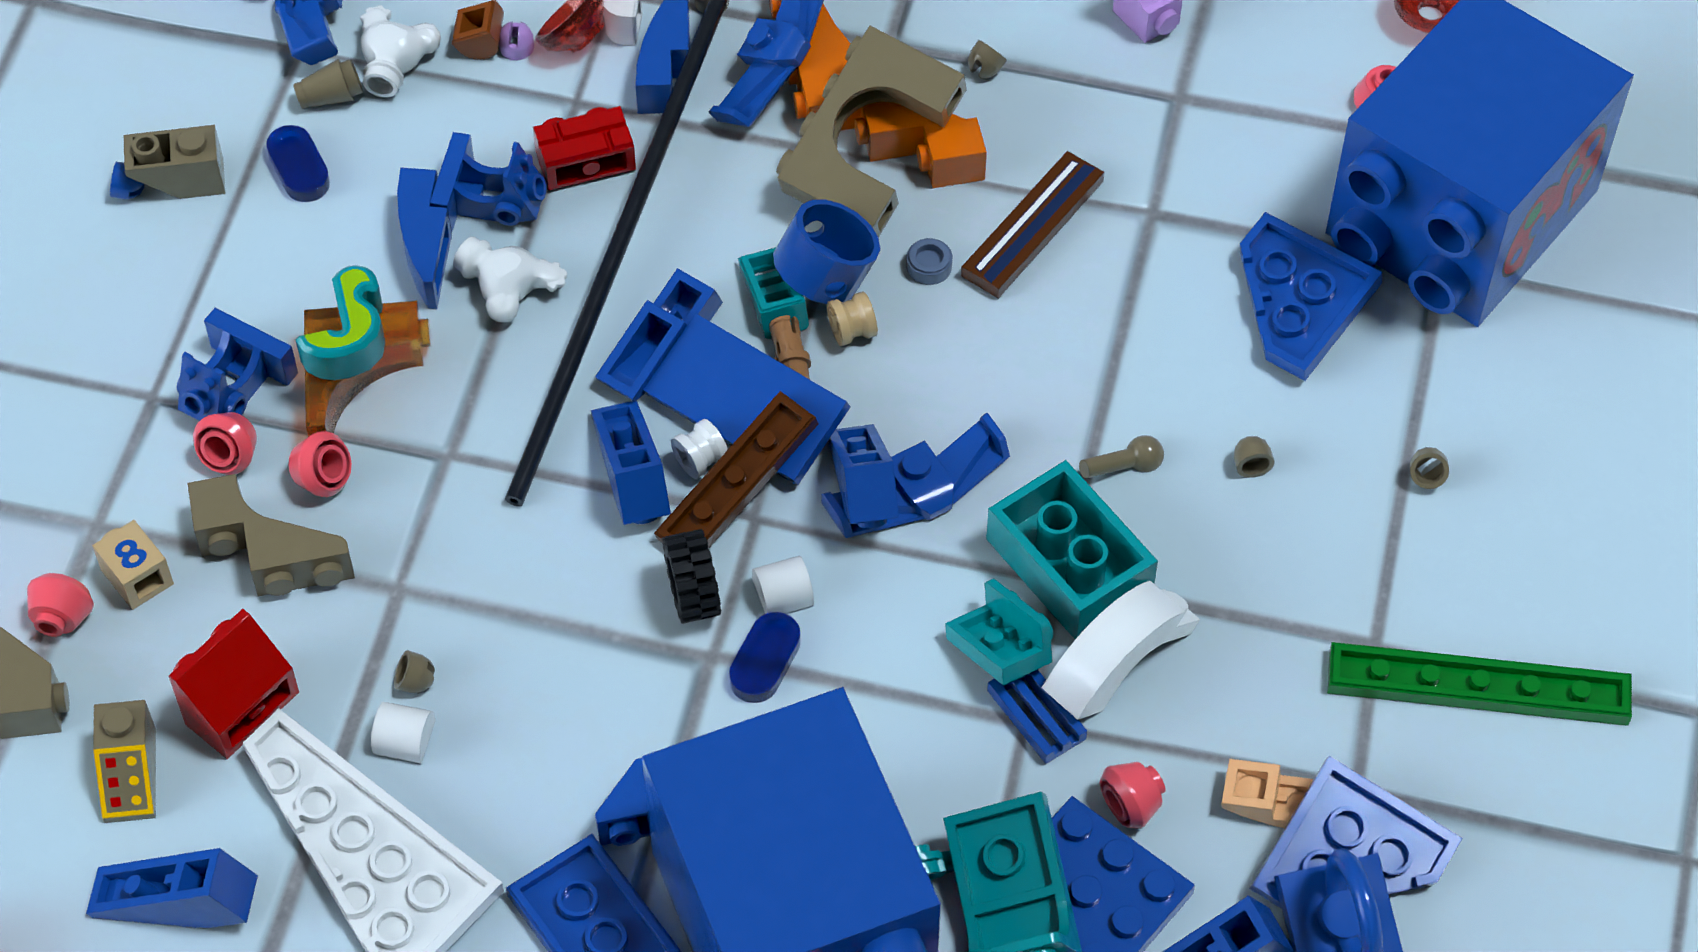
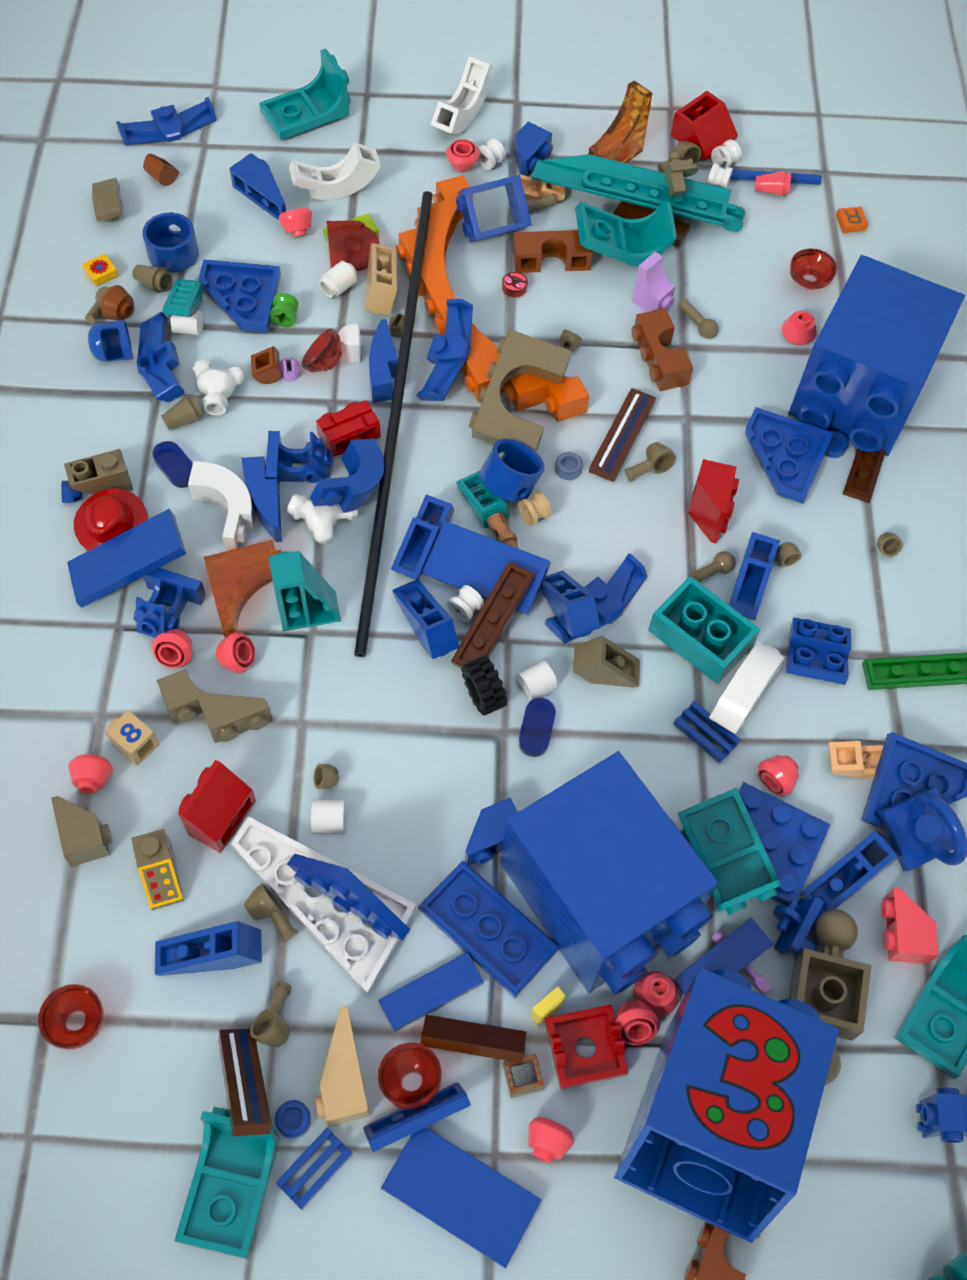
camera: 15 degrees left, 5 degrees up
teal animal [296,265,386,380] -> none
teal bracket [945,578,1053,685] -> none
none -> blue tile [67,508,186,608]
none -> red hat [74,488,148,551]
none -> white arch [188,461,255,553]
none -> dark tan bar [244,883,299,942]
none -> teal wedge [268,551,341,632]
none -> blue plate [287,854,411,940]
none -> blue arch [310,439,384,513]
none -> dark tan slope [573,636,640,688]
none -> dark tan bar [625,442,676,482]
none -> dark orange arch [631,308,693,391]
none -> dark tan bar [678,298,719,339]
none -> red slope [688,459,739,544]
none -> blue slope [729,532,780,620]
none -> blue slope [786,617,851,685]
none -> blue tile [825,430,849,458]
none -> reddish brown tile [843,449,886,503]

